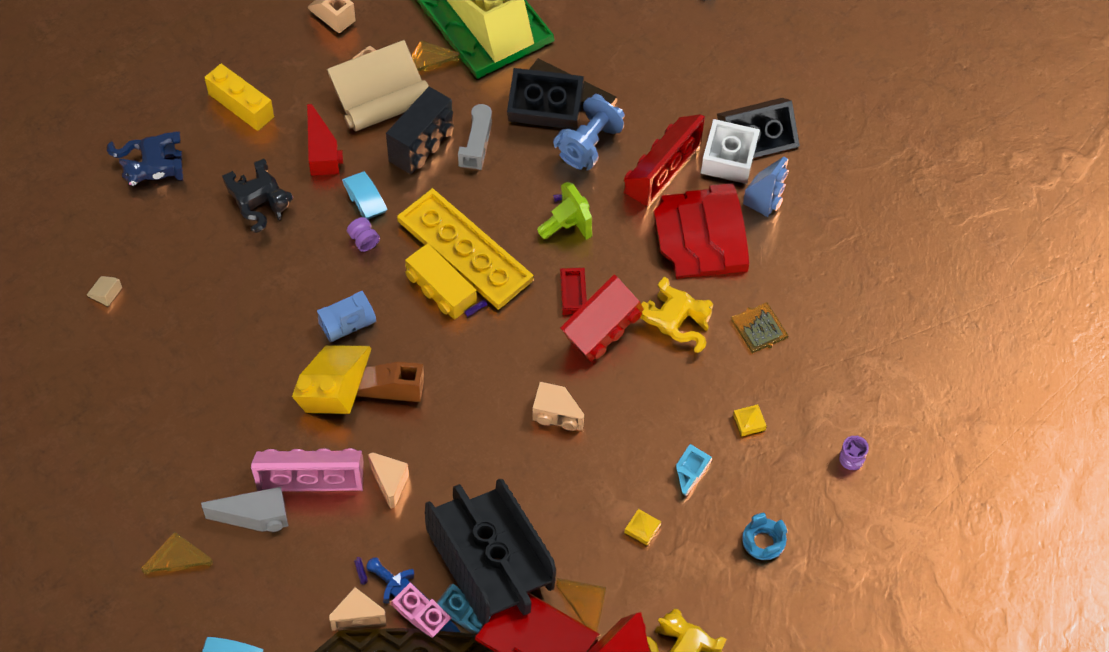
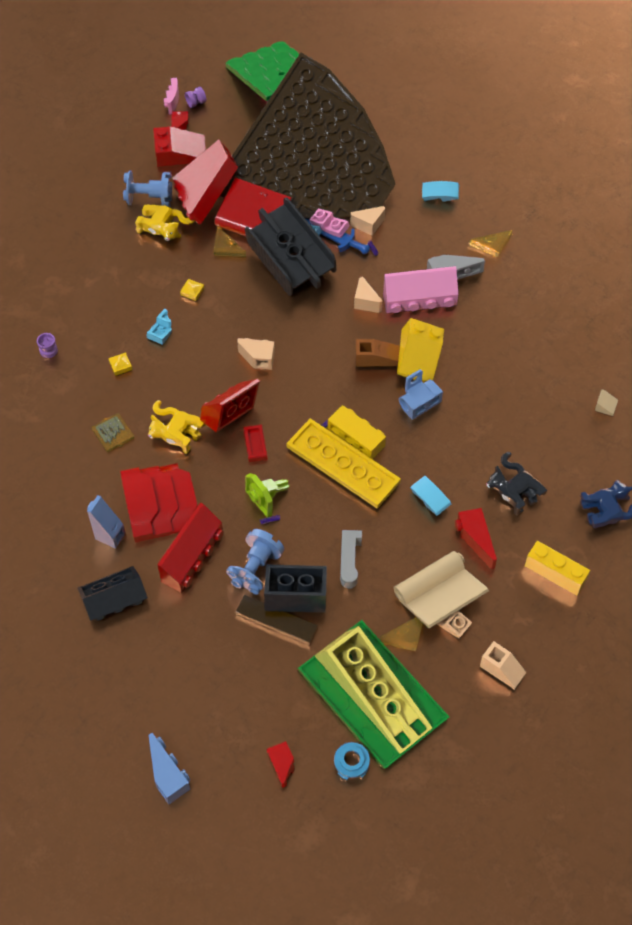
camera: 175 degrees right, 0 degrees up
medium lavender wheel [347,217,380,252] -> none
black brick [386,86,454,175] -> none
white slope [701,119,760,184] -> none
dark azure piece [742,513,787,560] -> none

